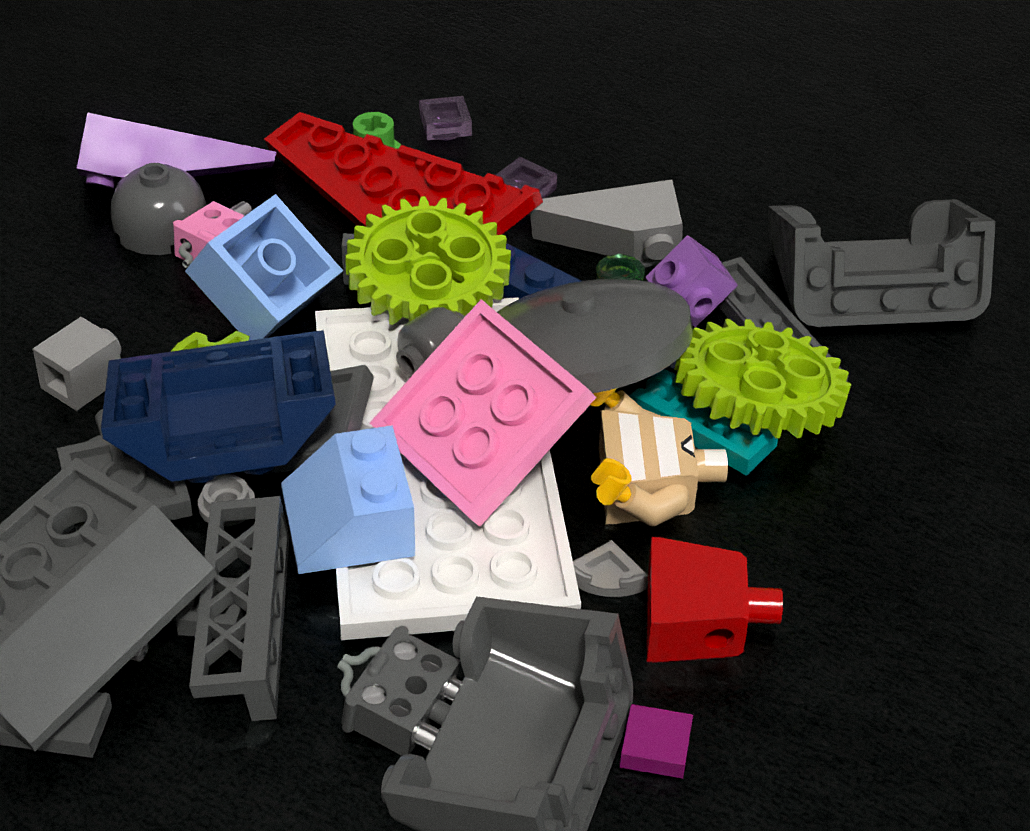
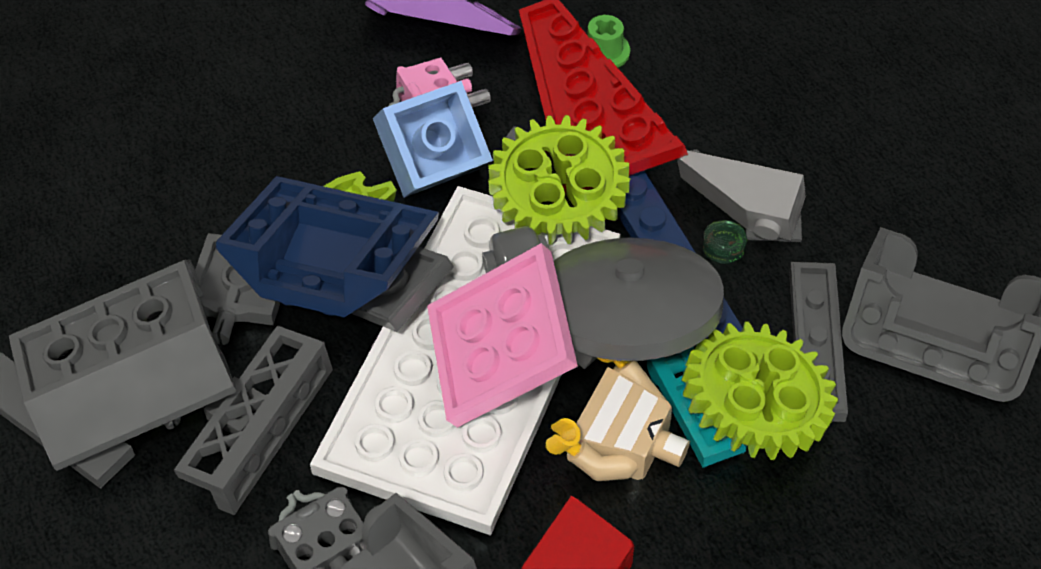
camera: 30 degrees right, 10 degrees up
light grey brick [33,317,121,411] -> none
dark grey cylinder [110,163,207,255] -> none
light grey plate [198,474,255,527] -> none
light blue slope [281,425,415,574] -> none
clear purple plate [419,96,472,141] -> none
clear purple plate [496,157,557,199] -> none
light grey tile [573,540,648,597] -> none
medium lavender brick [645,235,738,327] -> none

